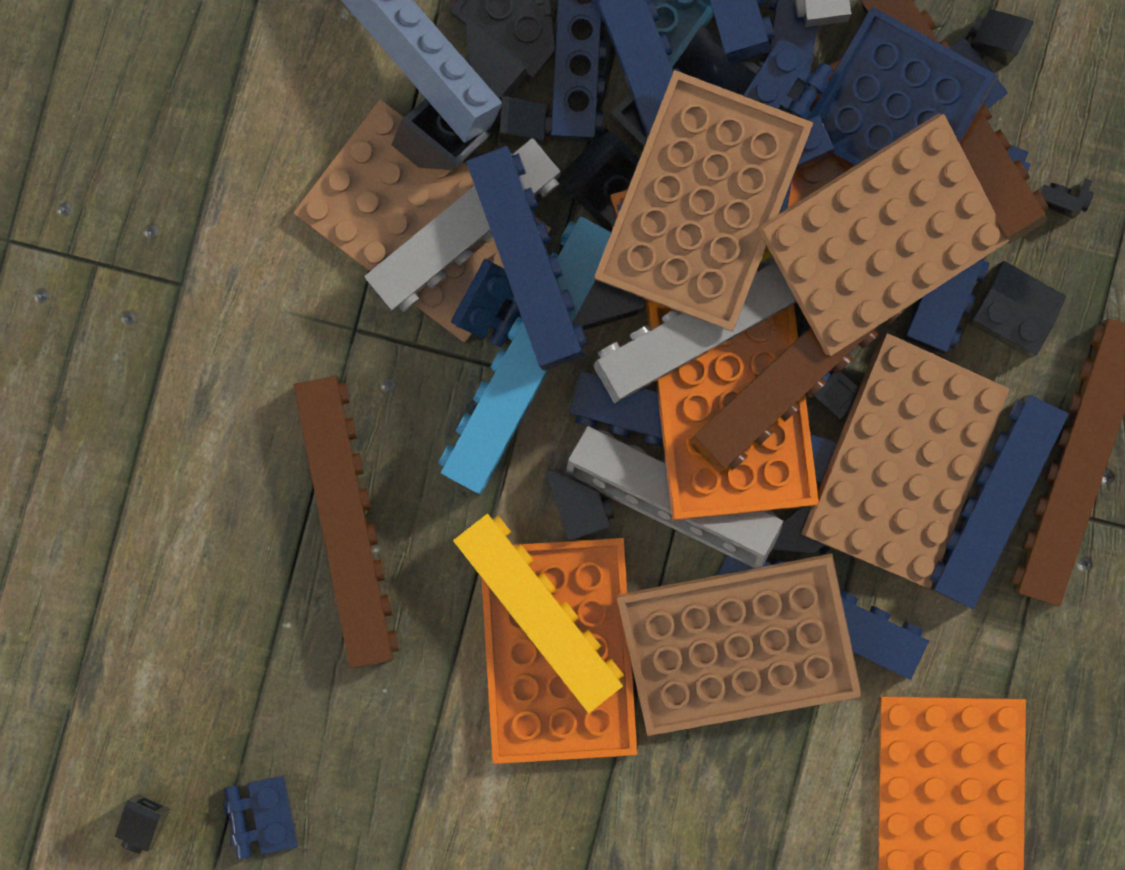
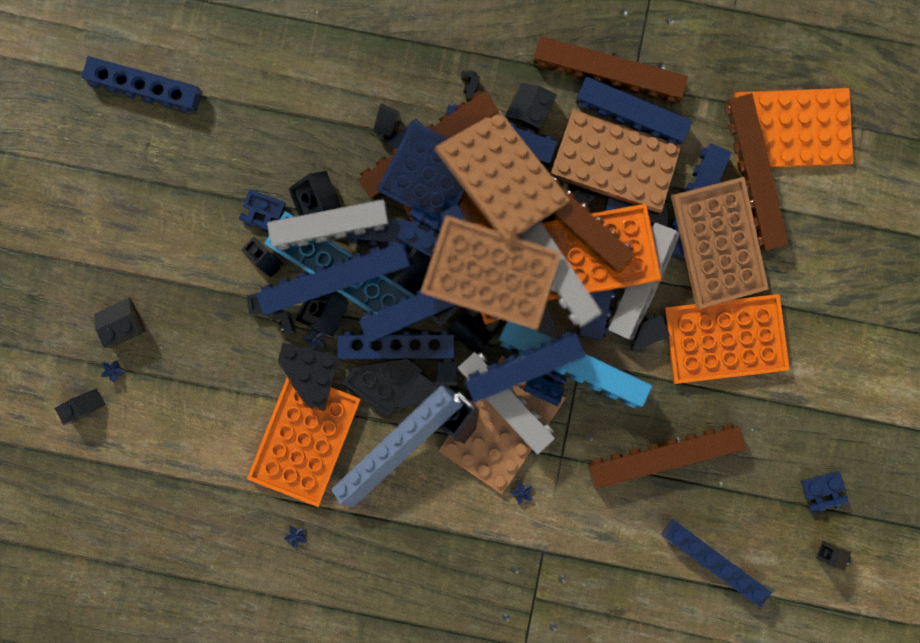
camera: 90 degrees left, 0 degrees up
yellow brick [453,514,624,713] -> none
none -> dark blue plant [510,481,532,505]
none -> dark blue brick [661,519,772,608]
none -> reddish brown brick [724,93,789,251]

